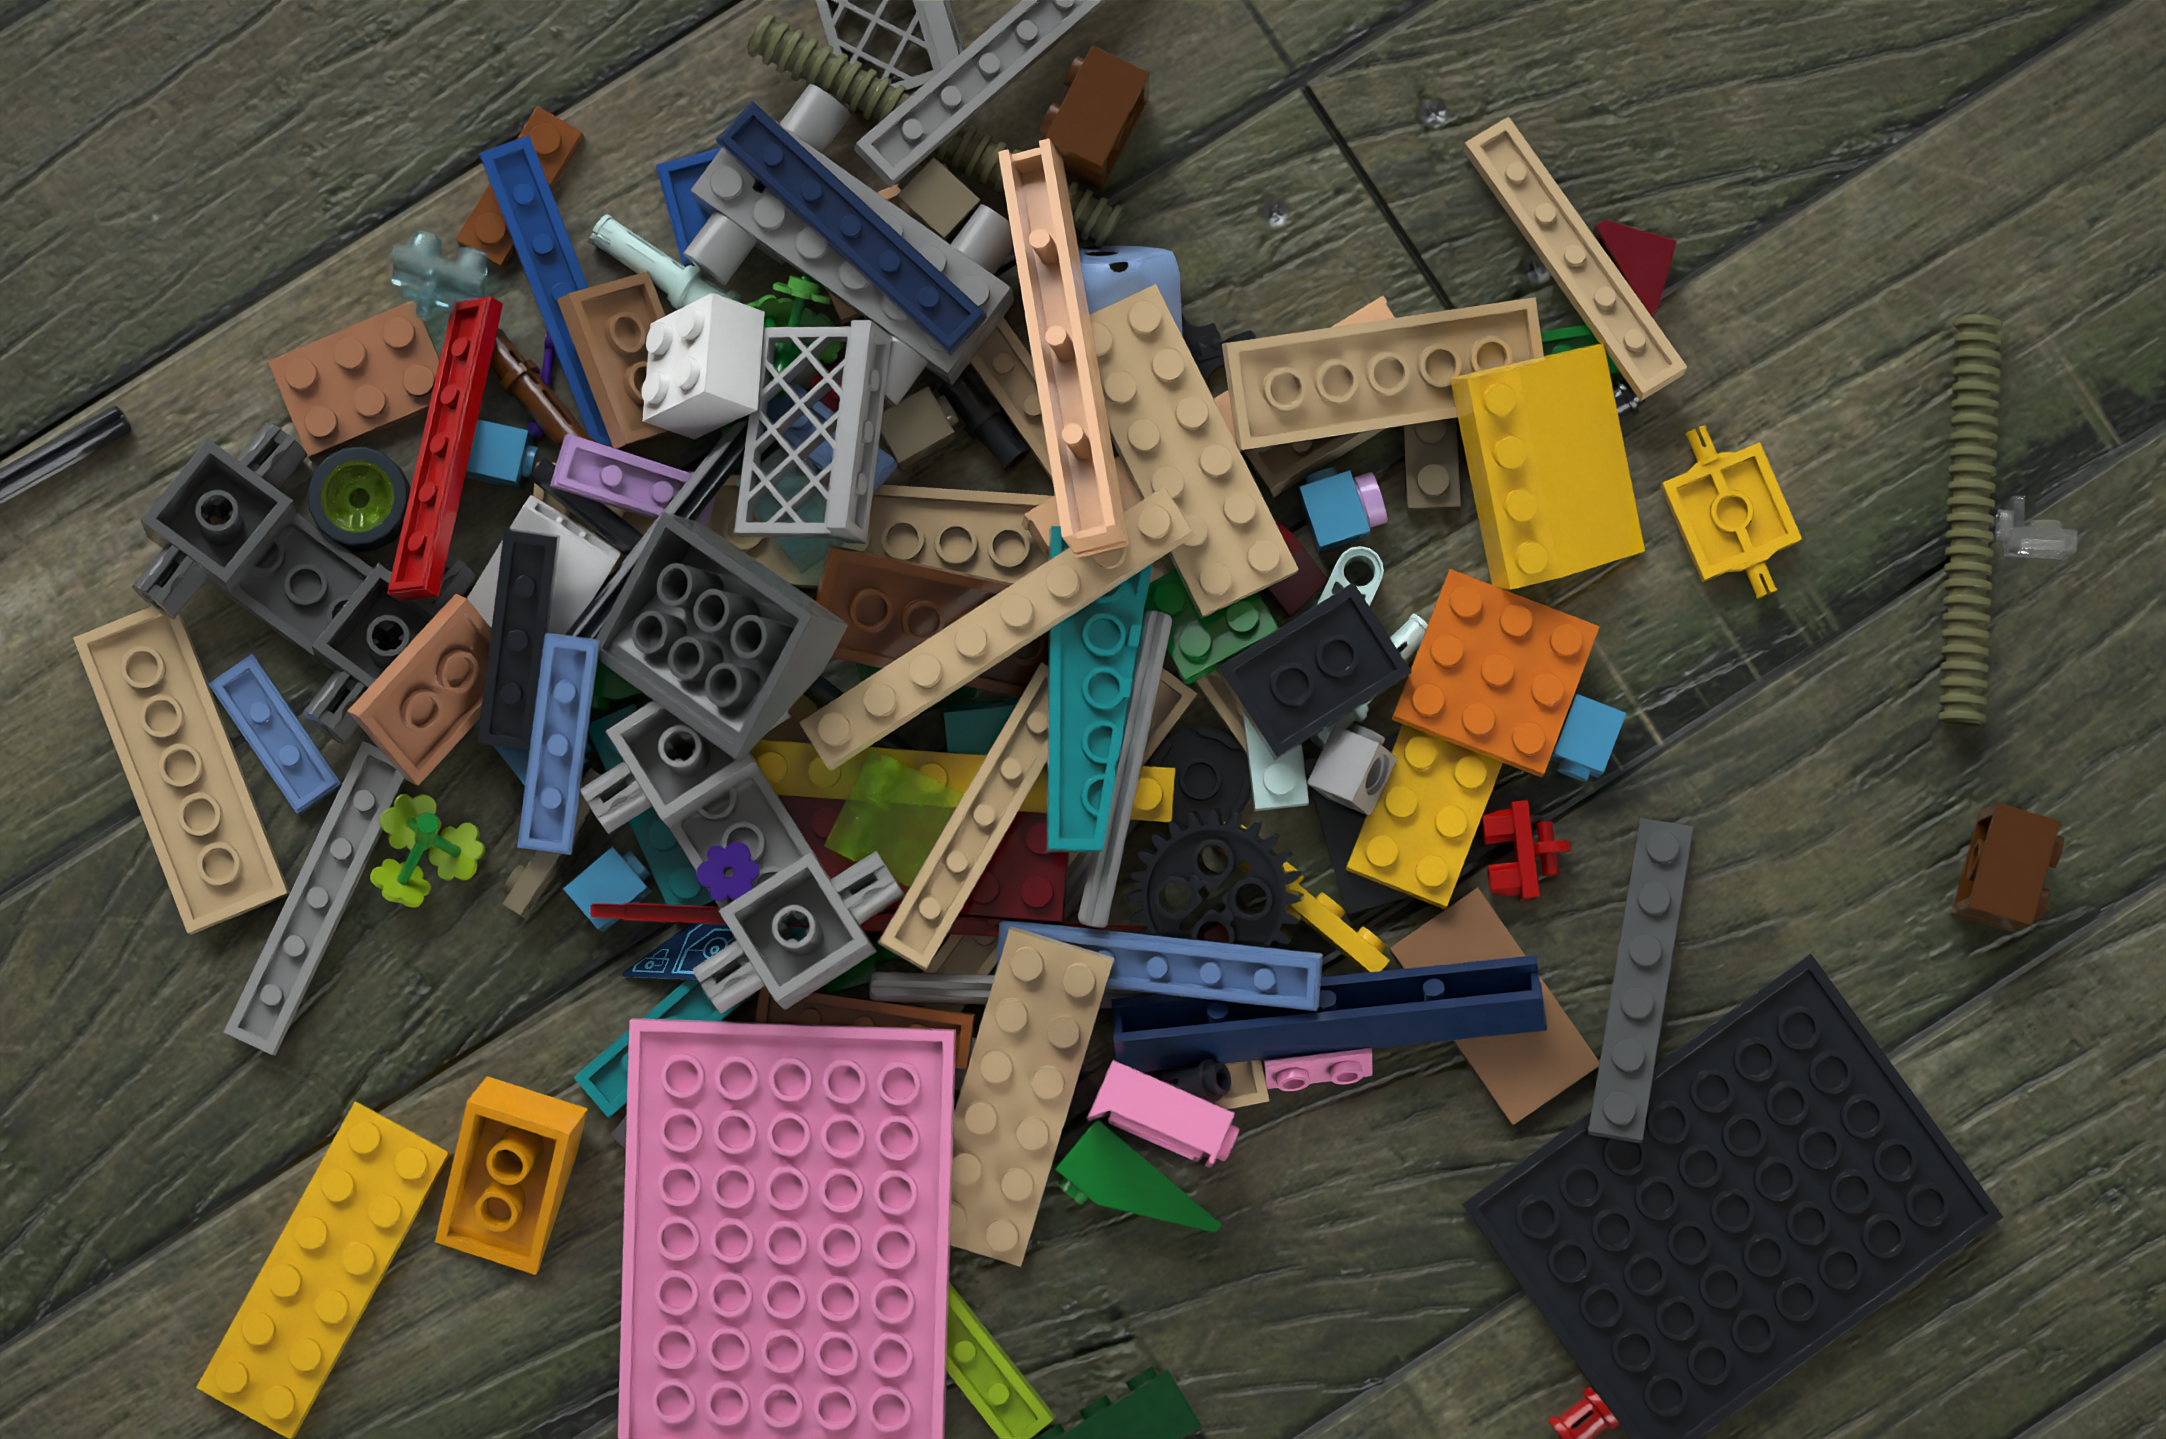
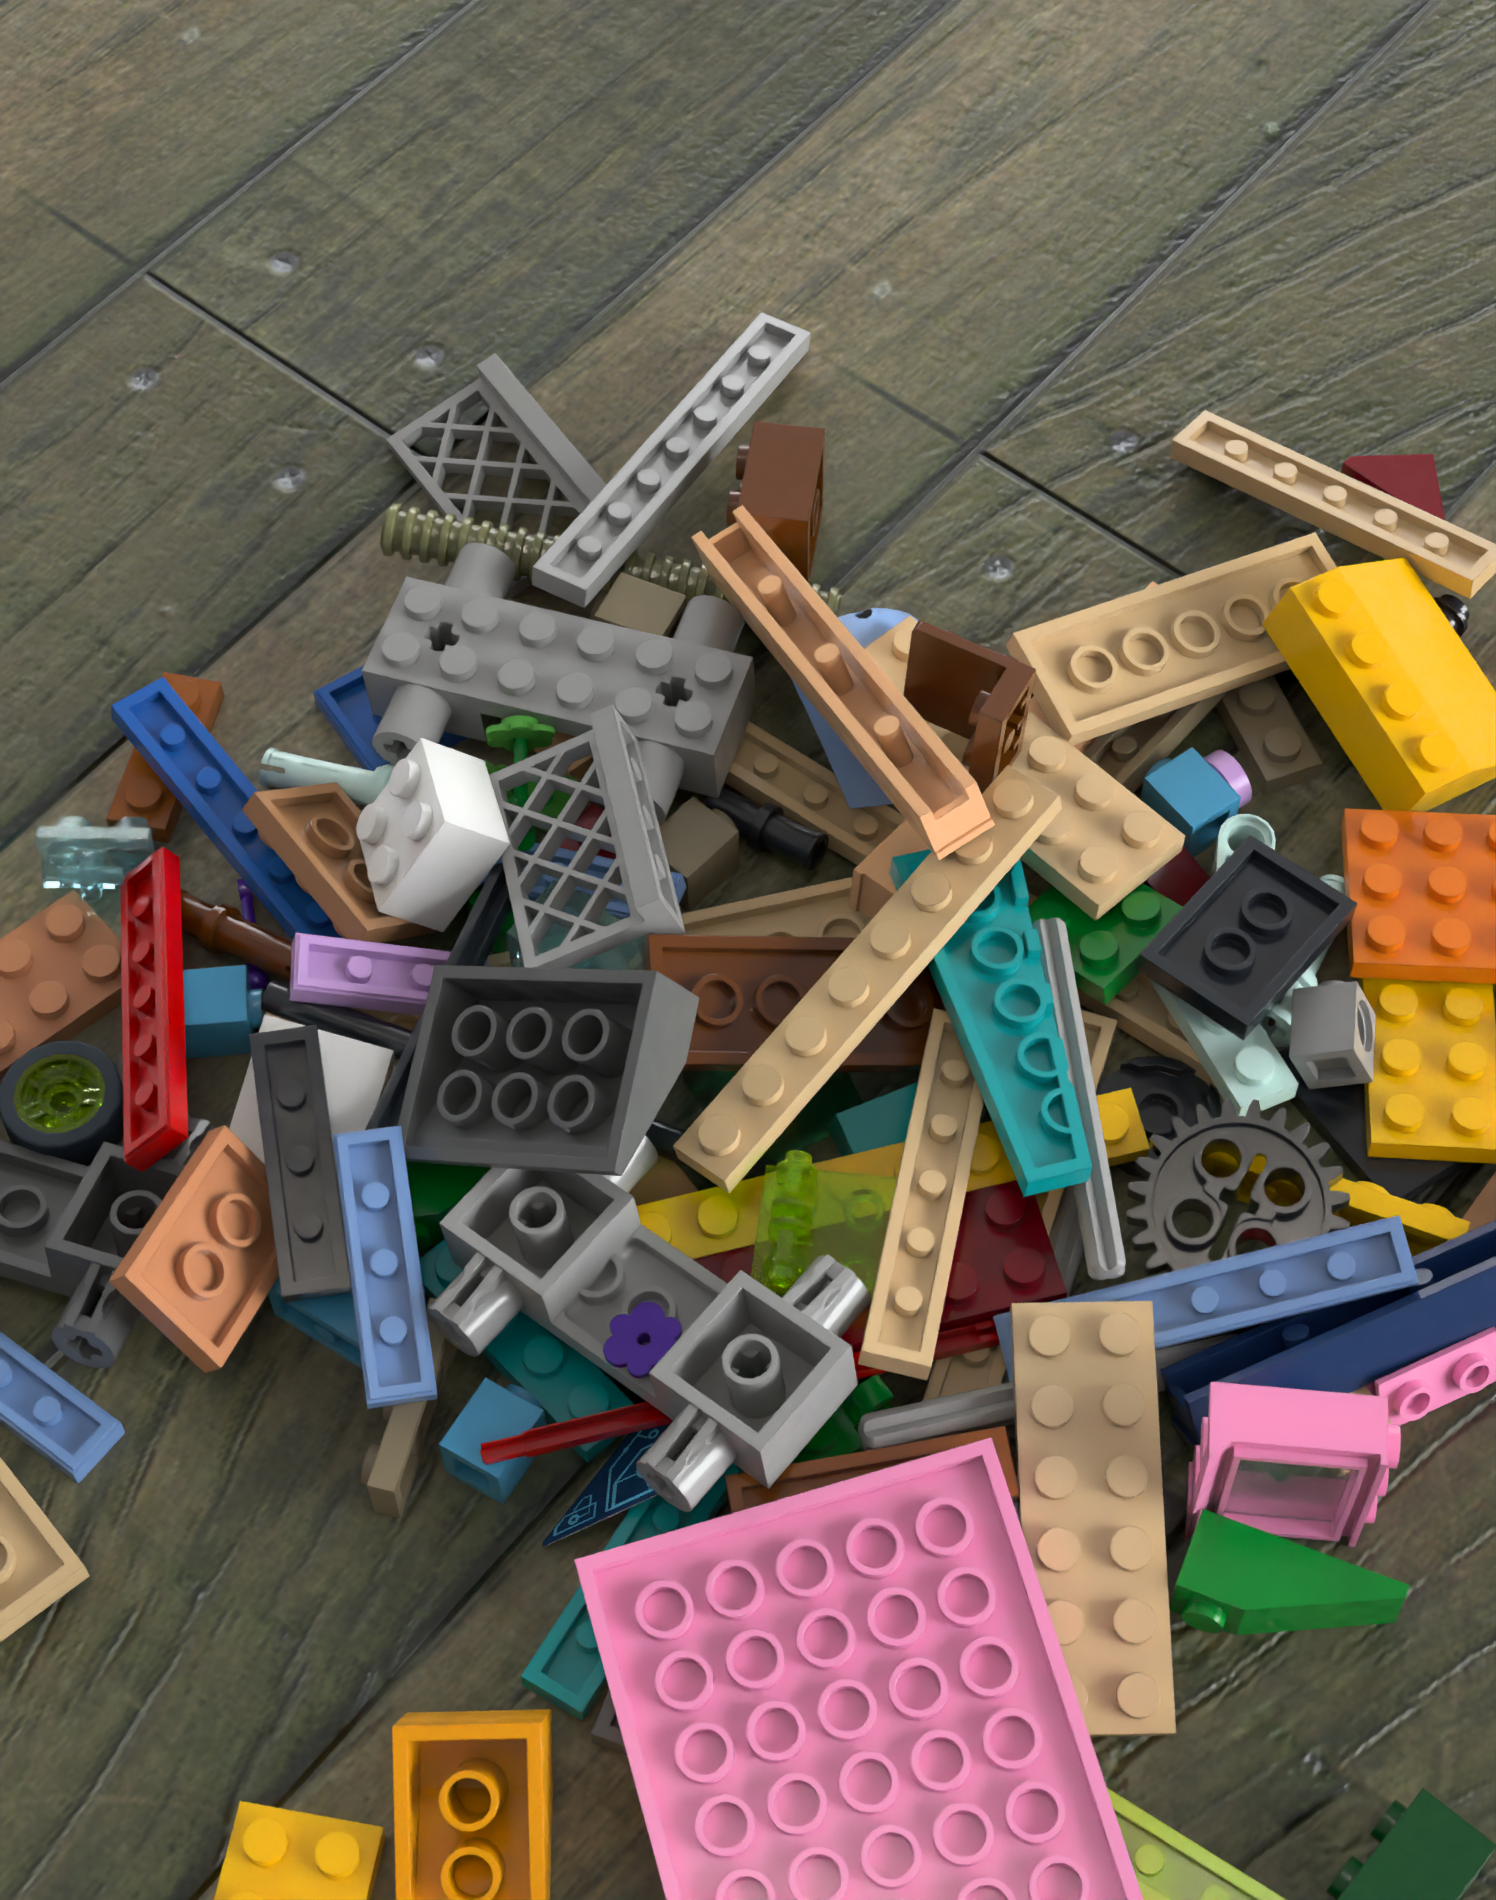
camera: 20 degrees left, 25 degrees down
light grey plate [224,741,407,1056] -> none
lime plant [370,794,485,908] -> none
dark blue tile [716,101,988,356] -> none
none -> reddish brown bracket [903,621,1036,794]

